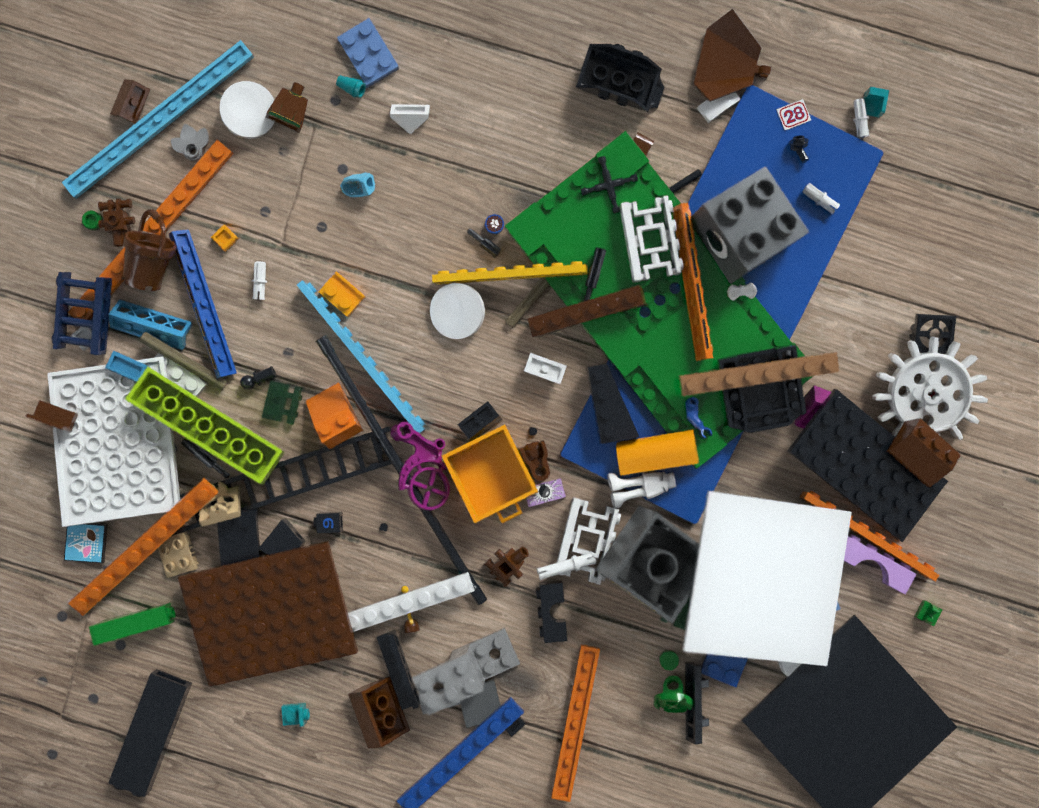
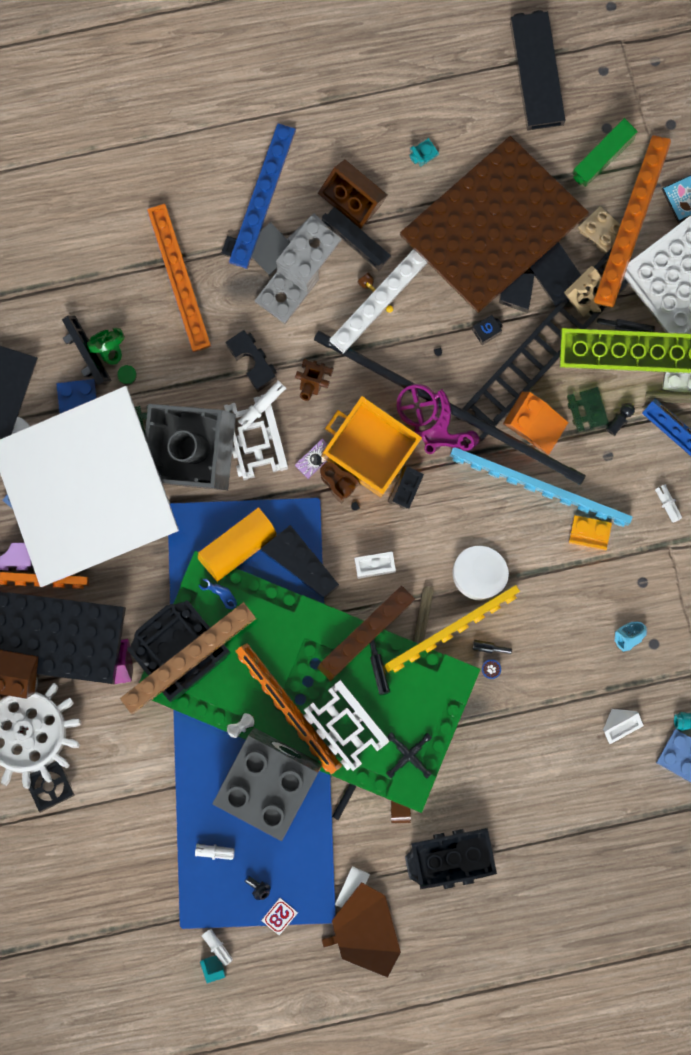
camera: 155 degrees right, 5 degrees down
white piece [608,471,676,509] -> none

